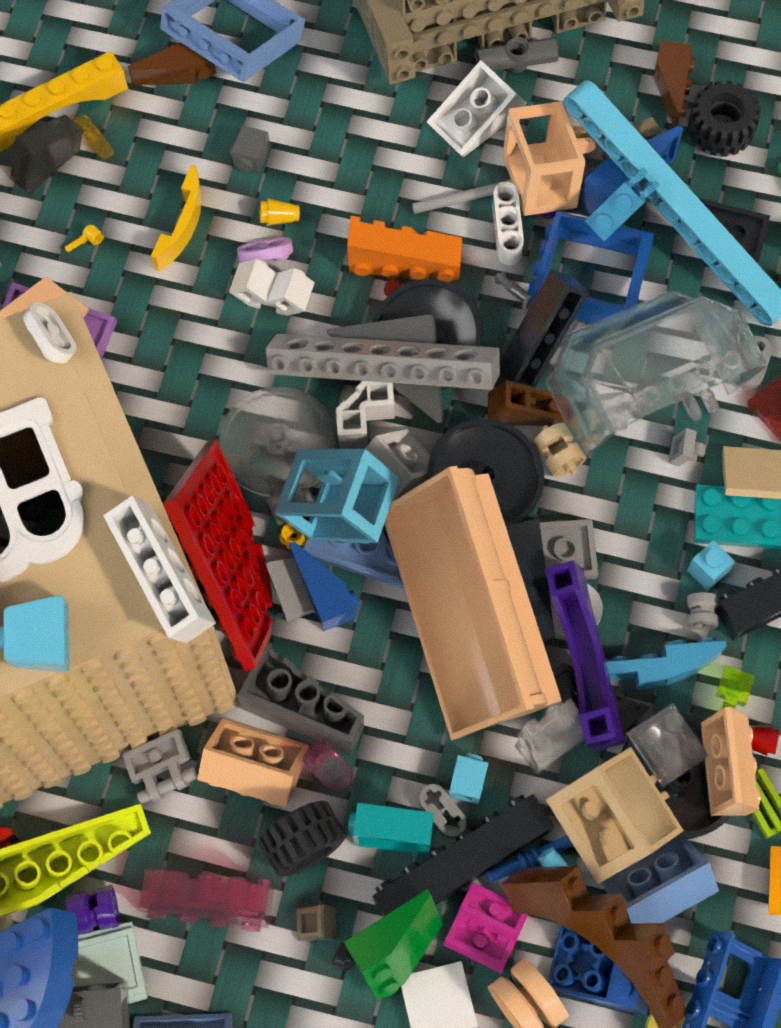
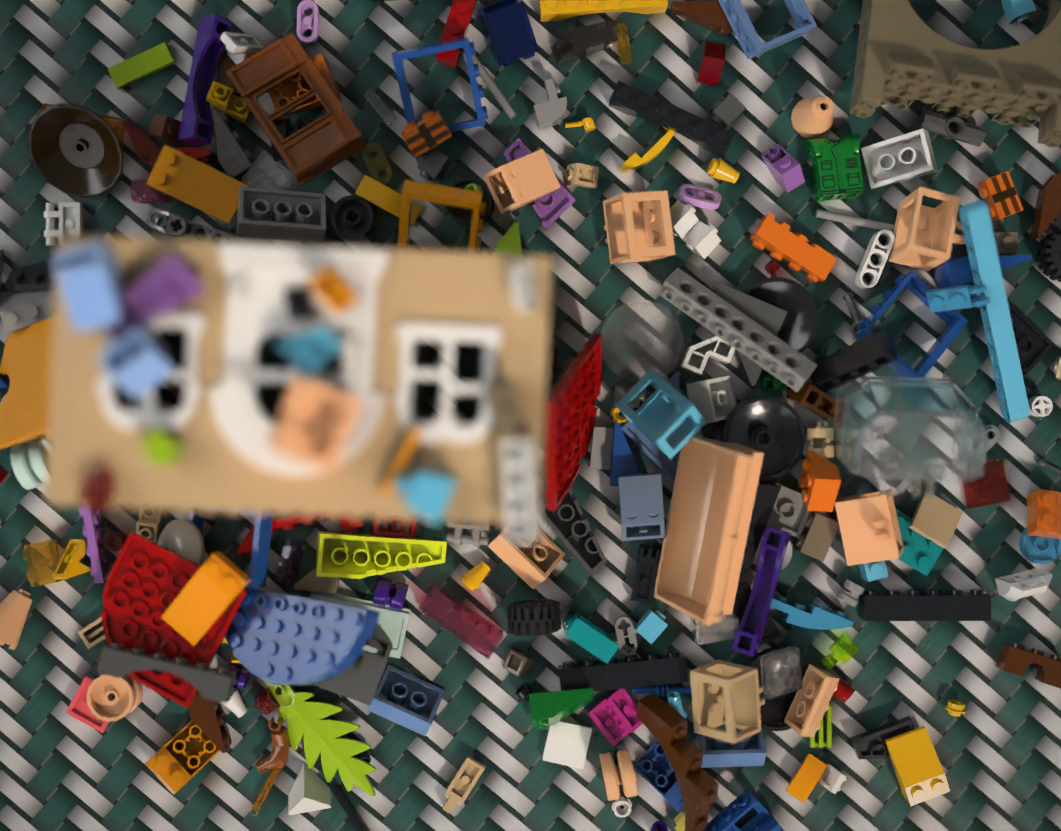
camera: 25 degrees right, 20 degrees up
rock [302,739,354,791] -> none
none -> red slope [371,515,417,538]
none -> yellow cone [460,561,491,592]
none -> dark tan brick [482,376,524,432]
none -> light grey brick [533,78,567,130]
none -> tan bracket [564,163,599,189]
none -> light nougat piece [602,191,675,264]
none -> black arch [609,81,735,158]
none -> sand blue slope [618,472,665,541]
none -> black hinge [630,544,661,604]
none -> dark red slope [696,41,726,87]
none -> medium lavender slope [761,144,805,193]
none -> dark green gear [762,371,788,395]
none -> light nougat cone [791,96,834,139]
none -> dark tan brick [795,512,839,562]
none -> orange slope [798,451,841,512]
none -> green piece [806,134,864,202]
none -> light nougat piece [835,489,904,566]
none -> orange brick [978,171,1023,222]

